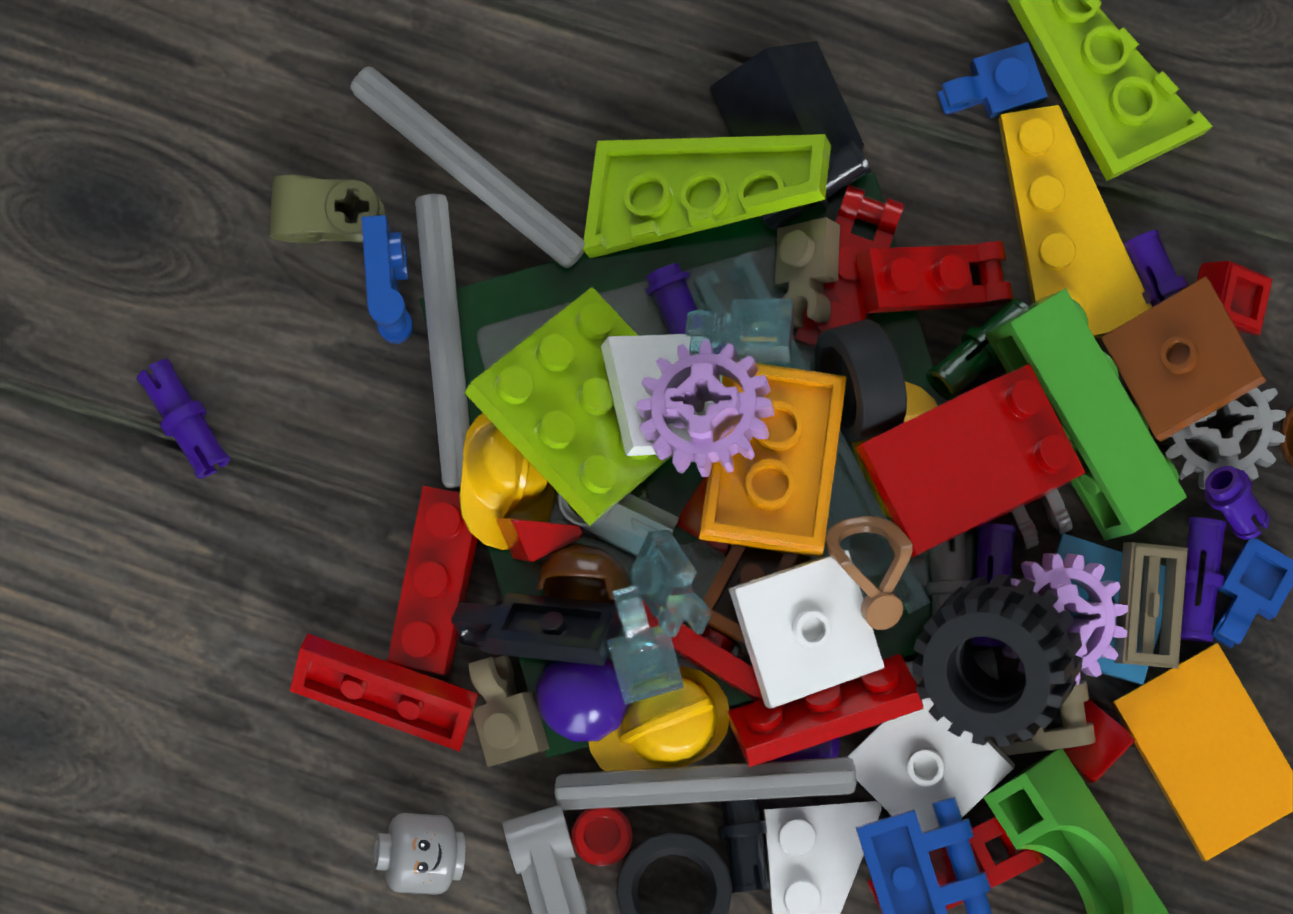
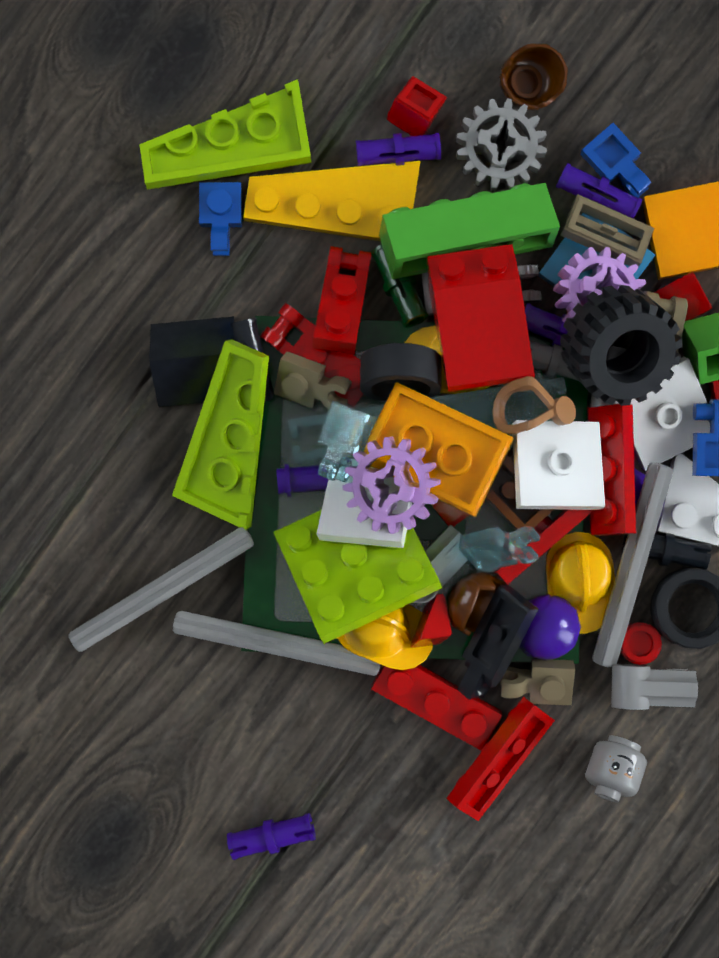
camera: 70 degrees left, 5 degrees up
olive piece [269,175,386,243] -> none
blue plate [361,215,414,344] -> none
clear light blue plate [607,585,684,705] -> none
dark orange plate [1101,276,1267,442] -> none
dark purple pin [1204,466,1270,540] -> none

